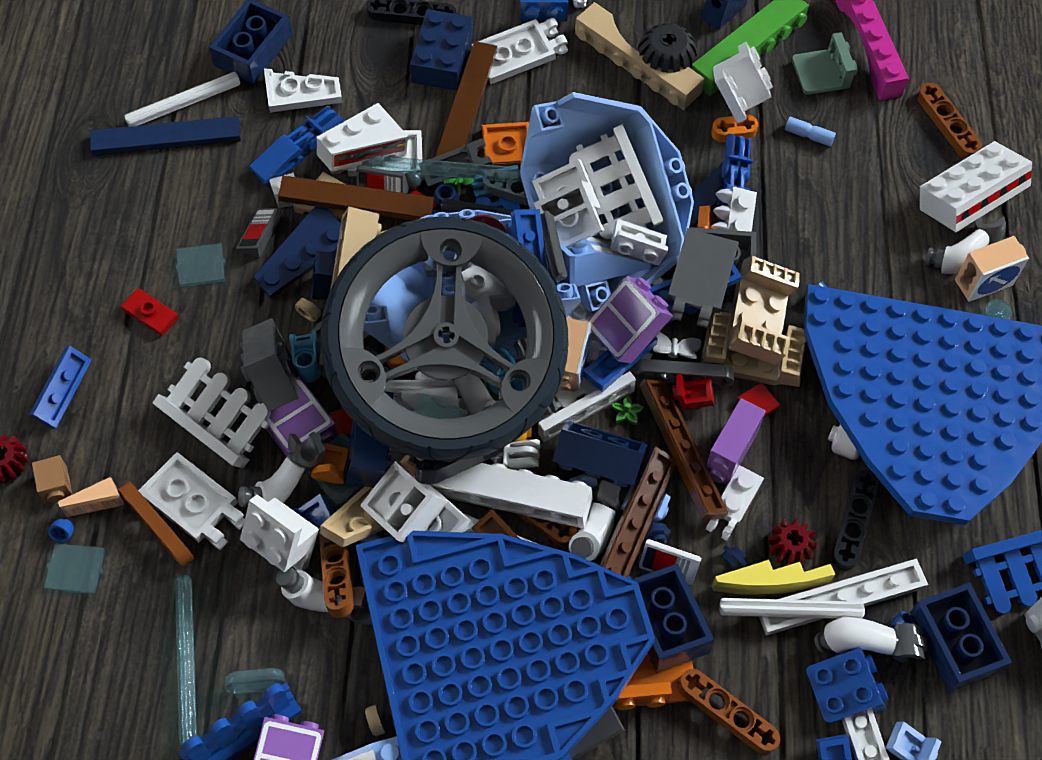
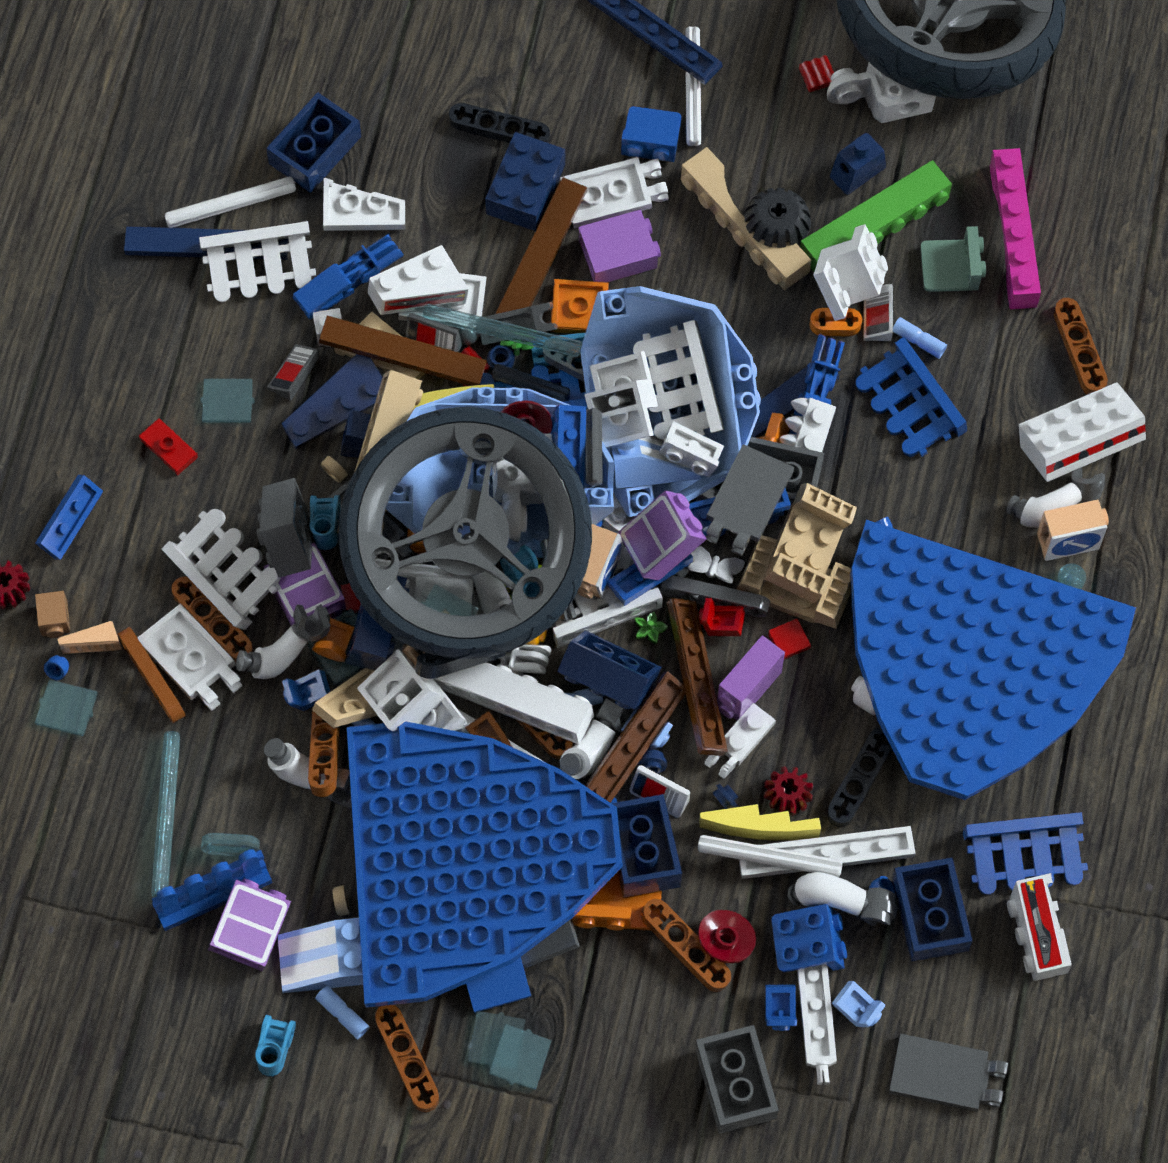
camera: 10 degrees right, 5 degrees up
white bracket [240,495,319,572] -> none
none -> dark orange beam [172,576,253,663]
none -> white fence [199,221,316,302]
none -> medium lavender brick [579,209,661,282]
none -> dark red dish [698,910,756,963]
none -> blue fence [856,337,967,457]
none -> slope [864,284,893,341]

